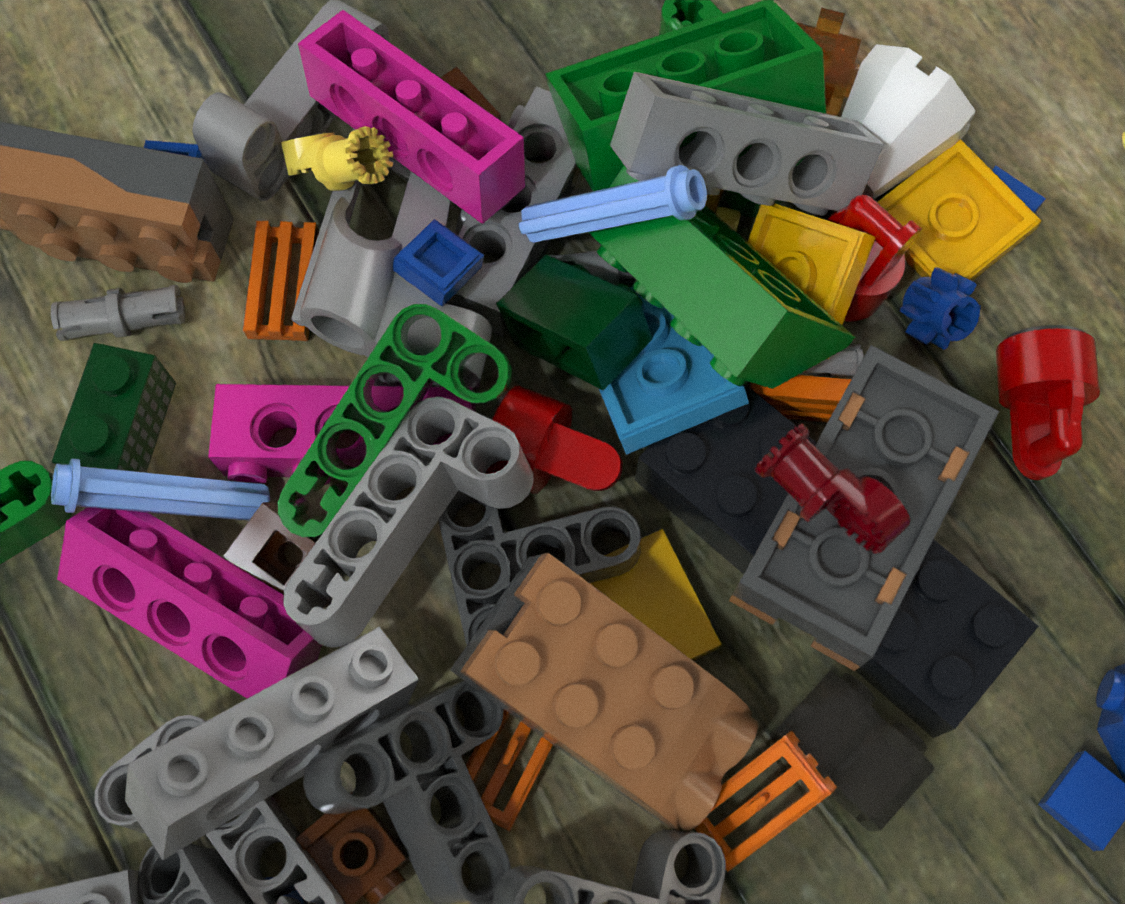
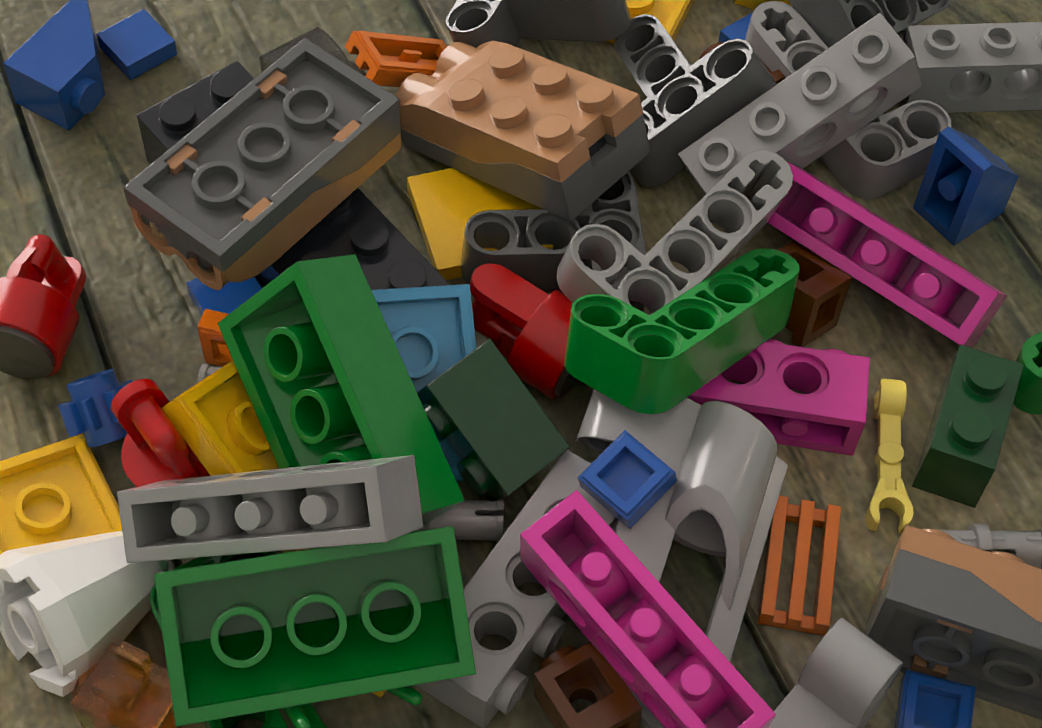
camera: 175 degrees left, 15 degrees down
light blue axle [51,459,270,521] -> none
light yellow connector [281,126,393,191] -> none
light blue axle [518,165,707,243] -> none
dark red connector [755,424,911,554] -> none
none -> light yellow piece [865,379,914,534]
none -> blue slope [913,126,1019,246]

